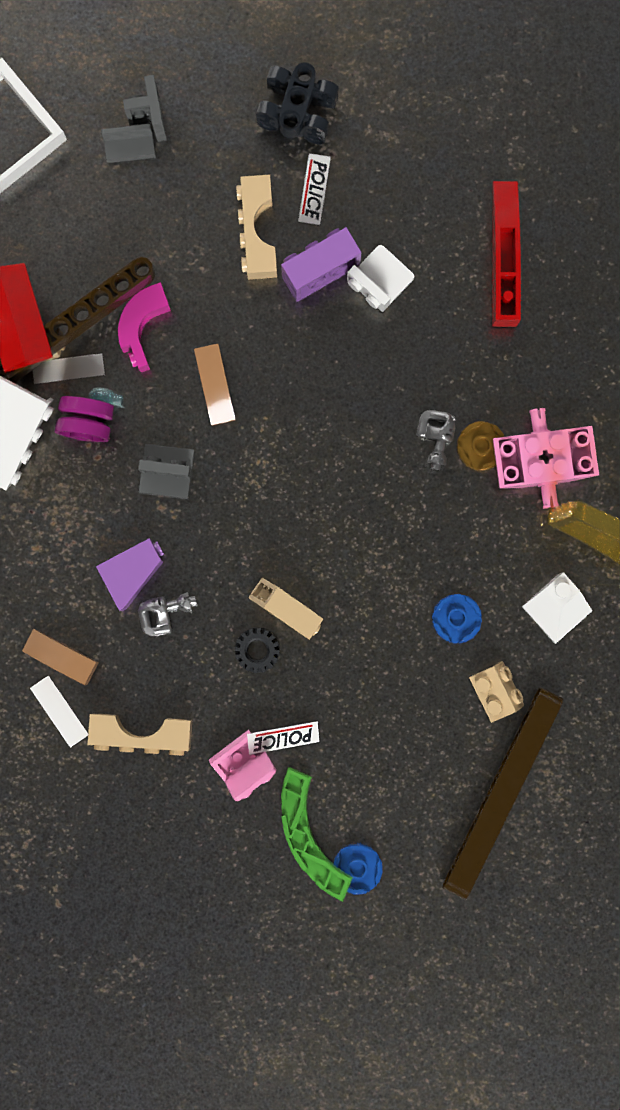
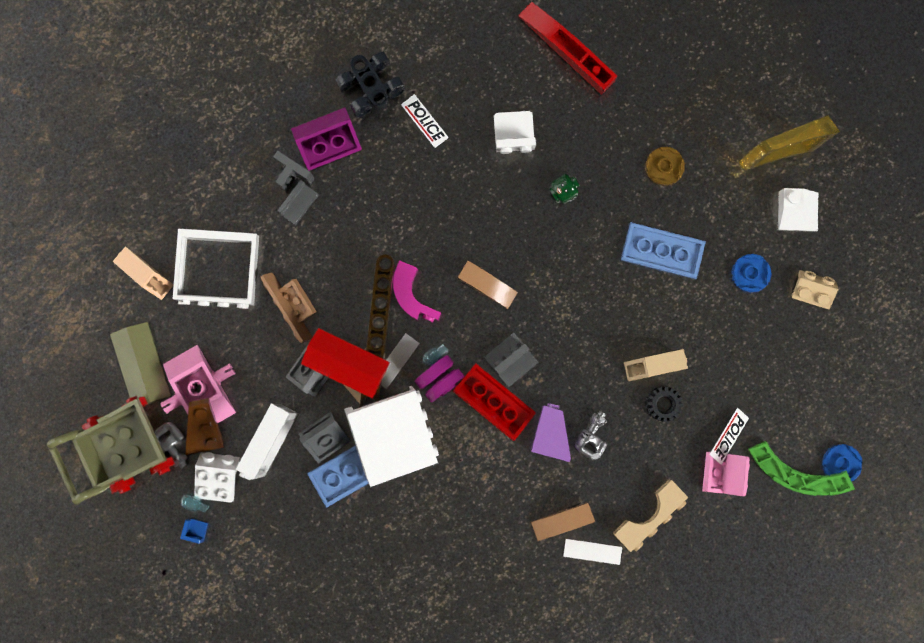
camera: 50 degrees left, 0 degrees up
tan arch [236,175,277,280] -> none
medium lavender brick [281,227,361,302] -> none
flat silver piece [417,410,456,470] -> none
dark brown beam [442,687,563,900] -> none
bright pink slope [493,408,599,509] -> none
none -> medium nougat bracket [260,272,317,343]
none -> magenta slope [291,108,362,171]
none -> red slope [453,364,536,441]
none -> dark green head [550,174,580,203]
none -> medium blue tile [621,222,706,280]

